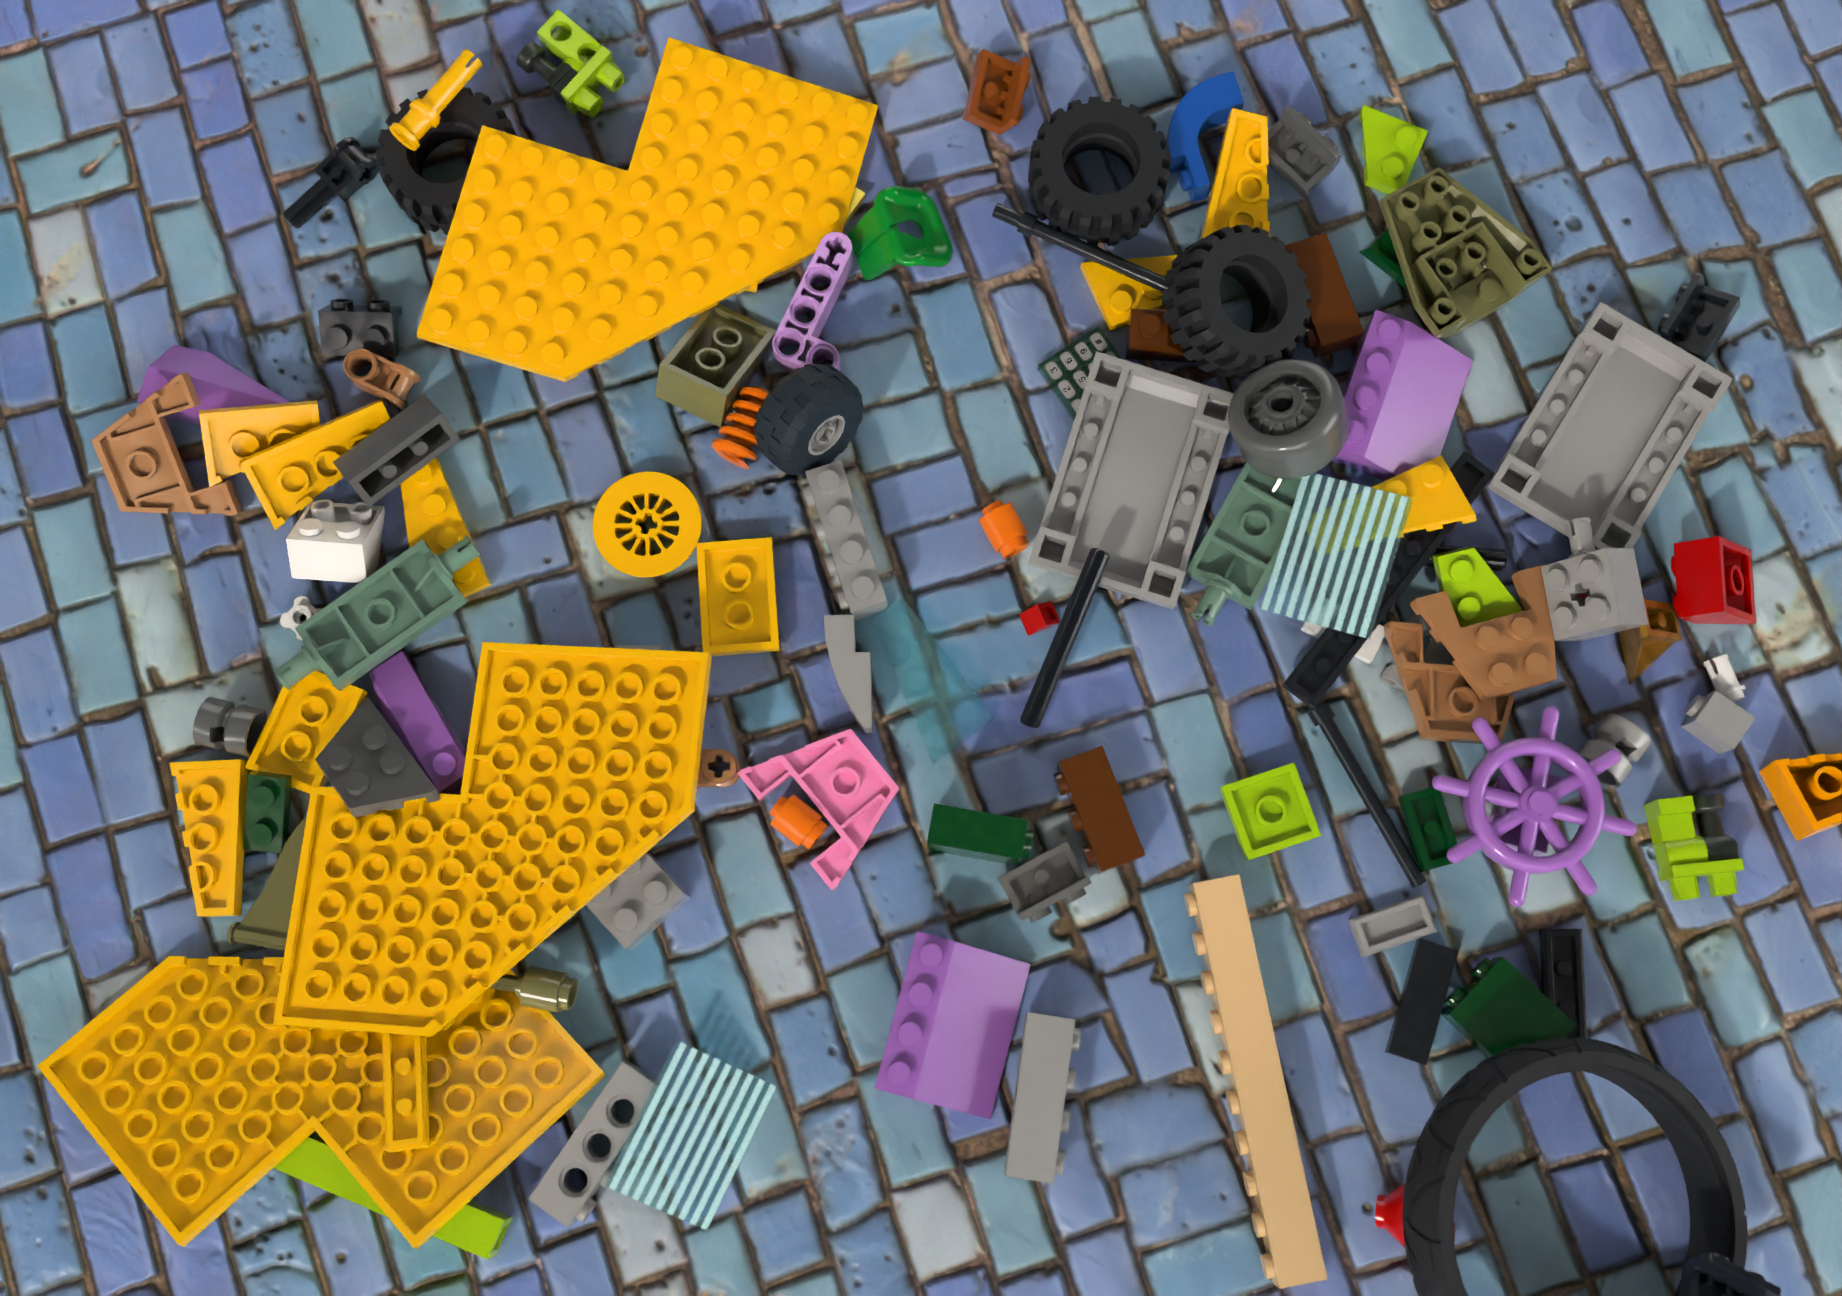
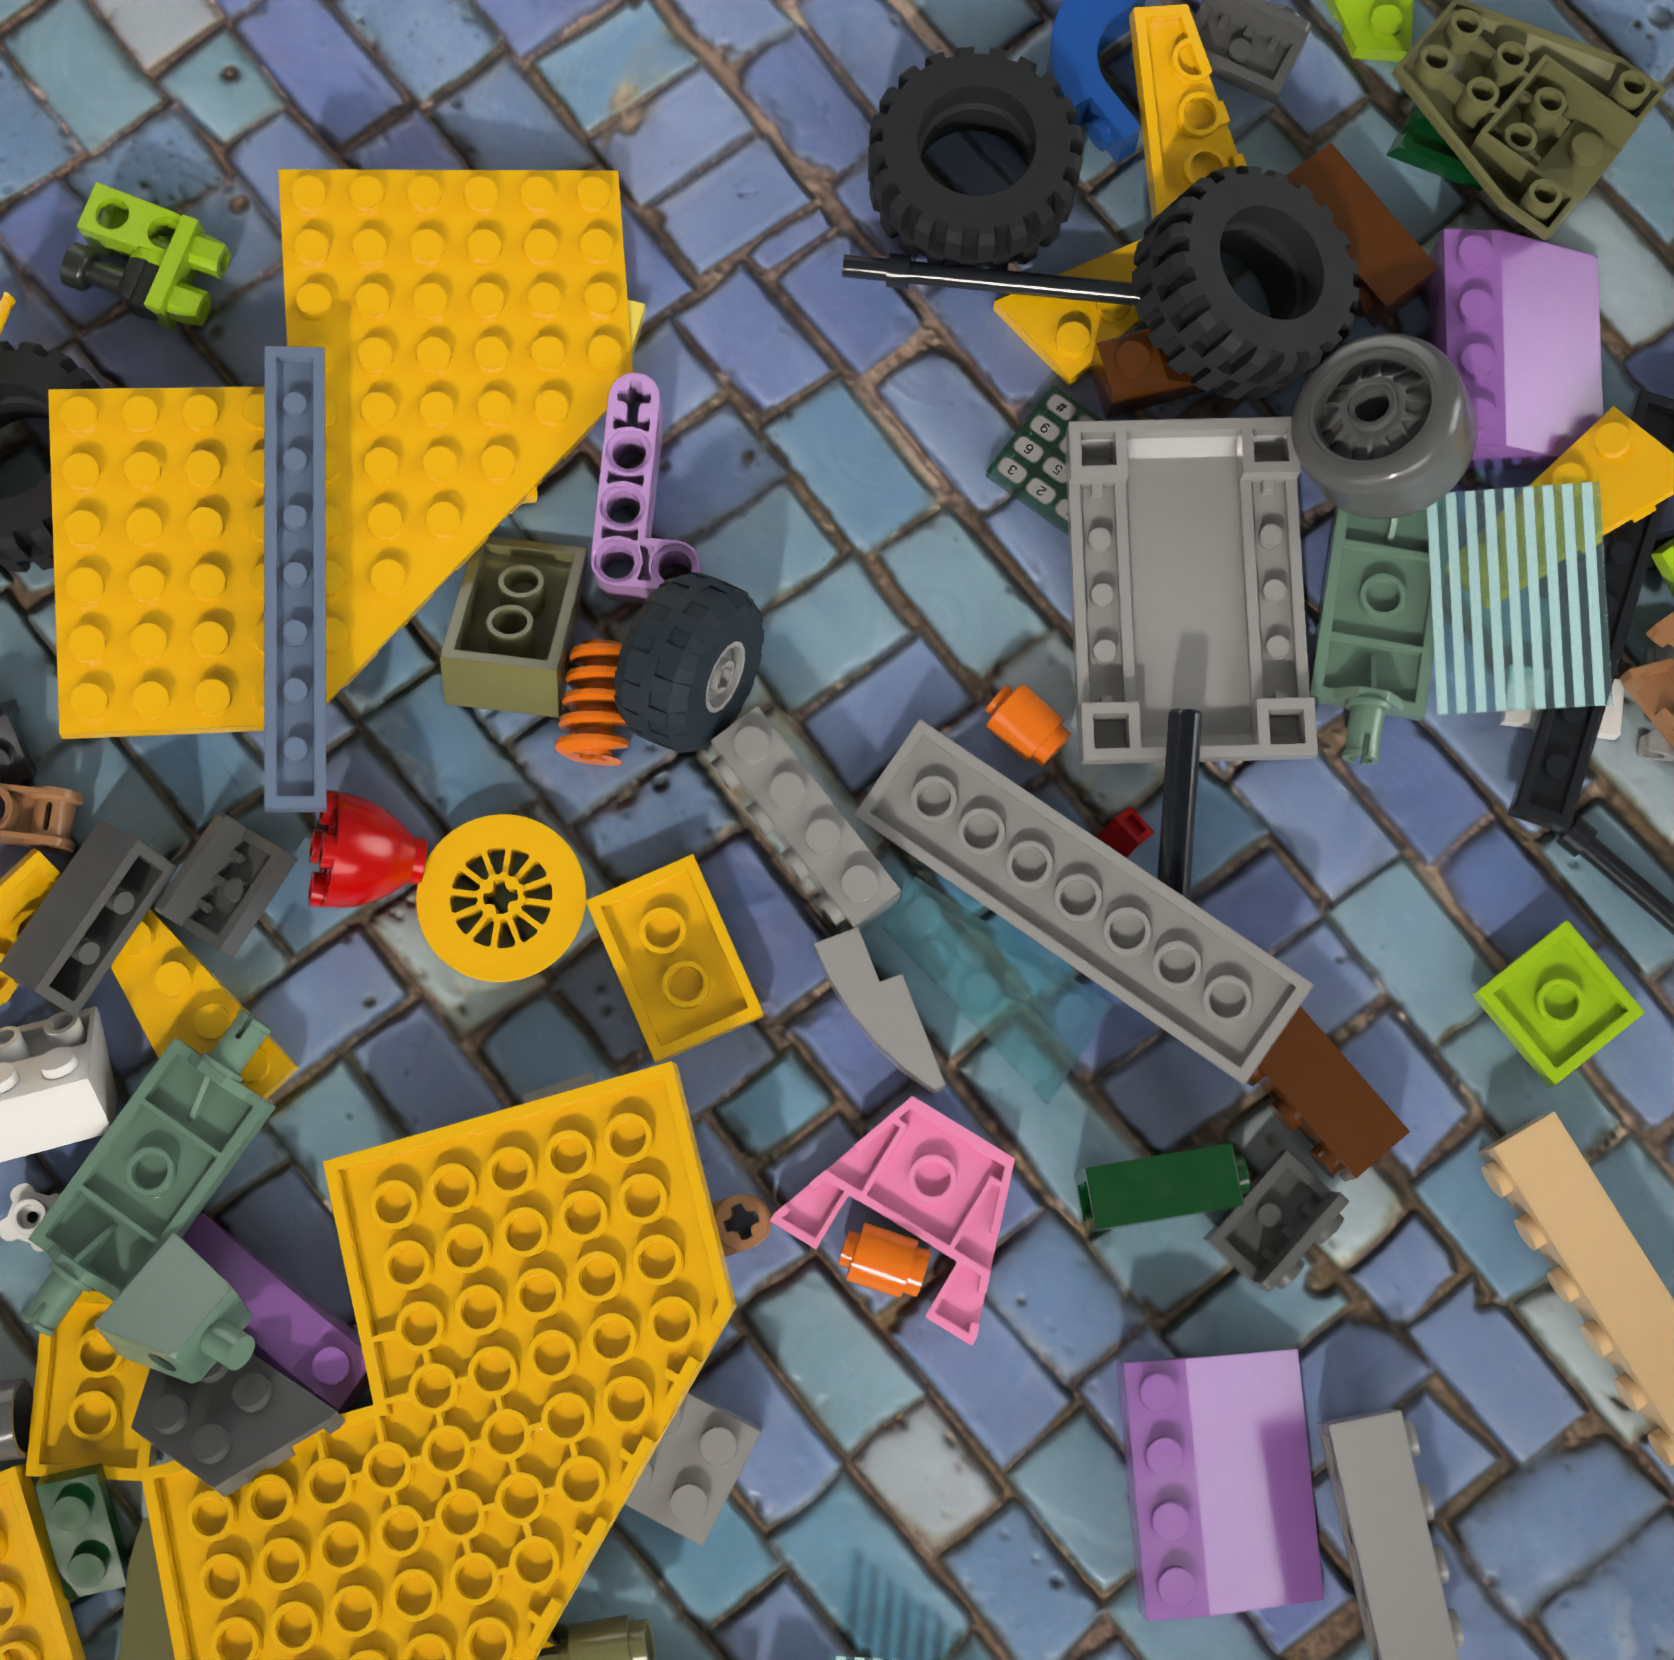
camera: 20 degrees left, 0 degrees up
green piece [847,186,953,280] -> none
dark orange bracket [963,49,1031,135] -> none
none -> sand green torso [94,1233,255,1384]
none -> dark grey bracket [155,812,298,958]
none -> sand blue plate [264,346,327,813]
none -> red piece [308,789,427,909]
none -> light grey plate [854,719,1314,1085]

